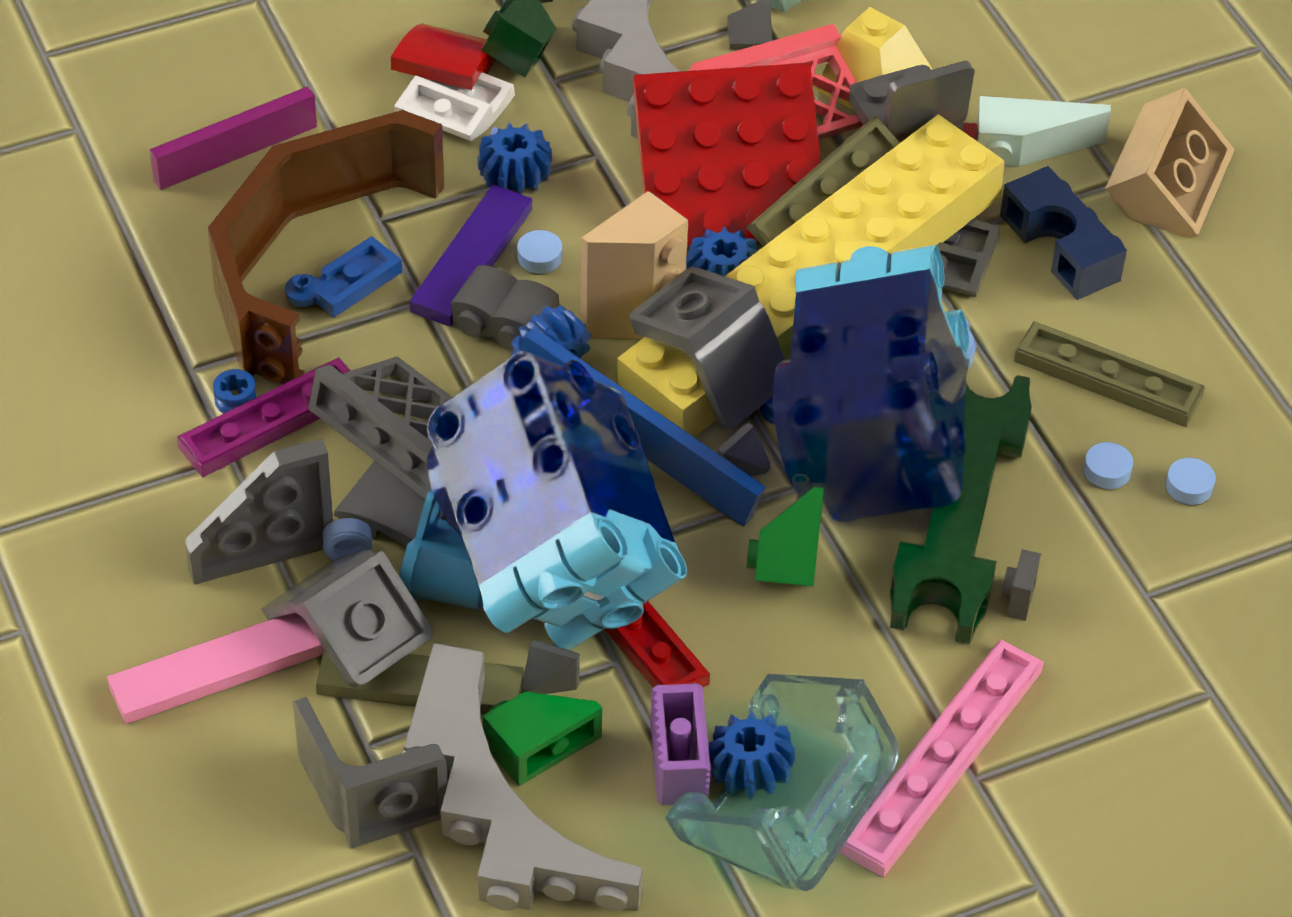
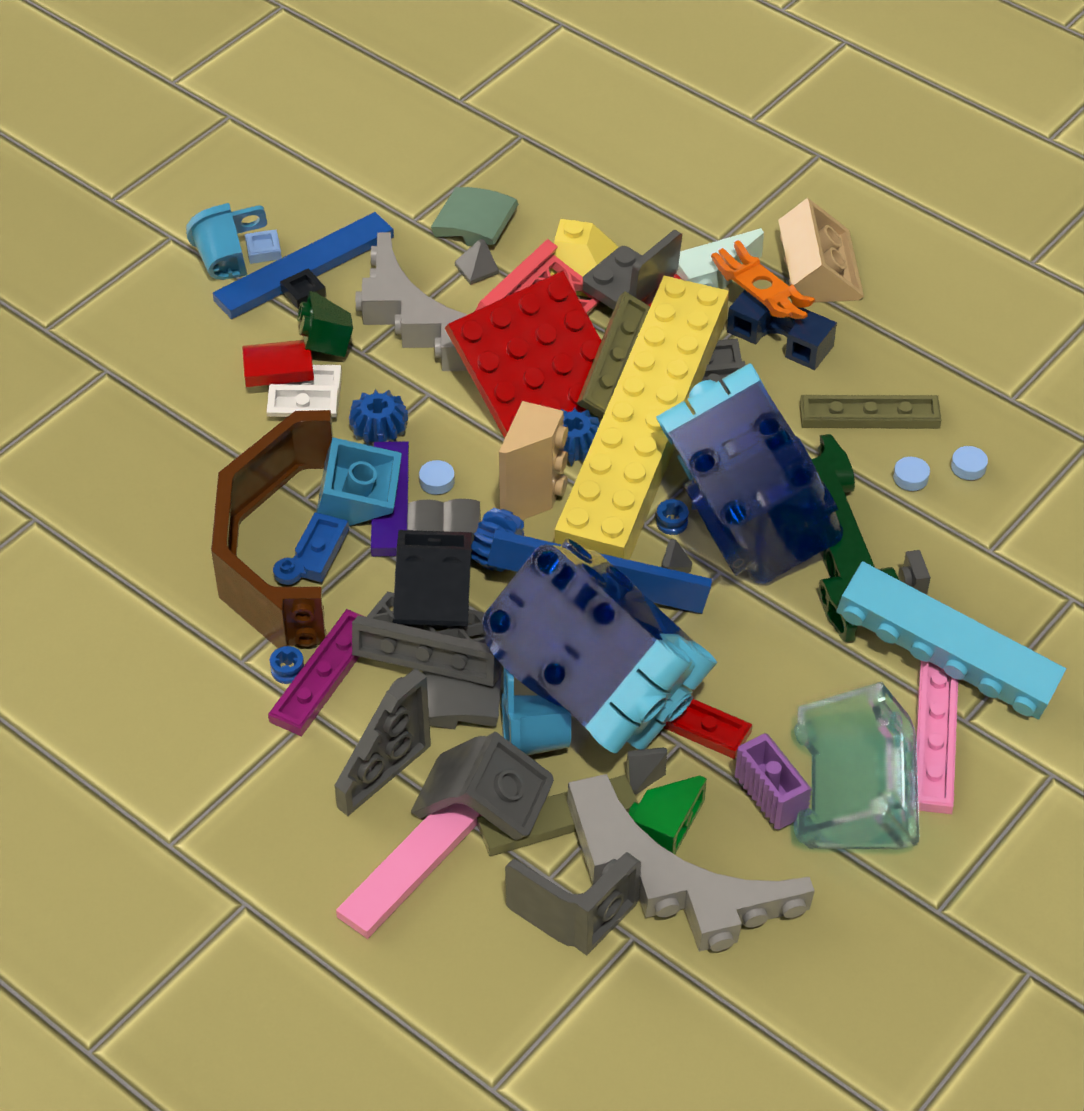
camera: 25 degrees left, 0 degrees up
magenta tile [150,86,317,190] -> none
light blue tile [322,518,372,560] -> none
dark grey piece [629,267,790,429] -> none
blue gear [708,709,795,800] -> none
green slope [746,486,824,587] -> none
none -> dark azure slope [316,437,402,526]
none -> black slope [393,530,472,628]
none -> orange piece [711,240,815,319]
none -> medium azure brick [836,561,1067,720]

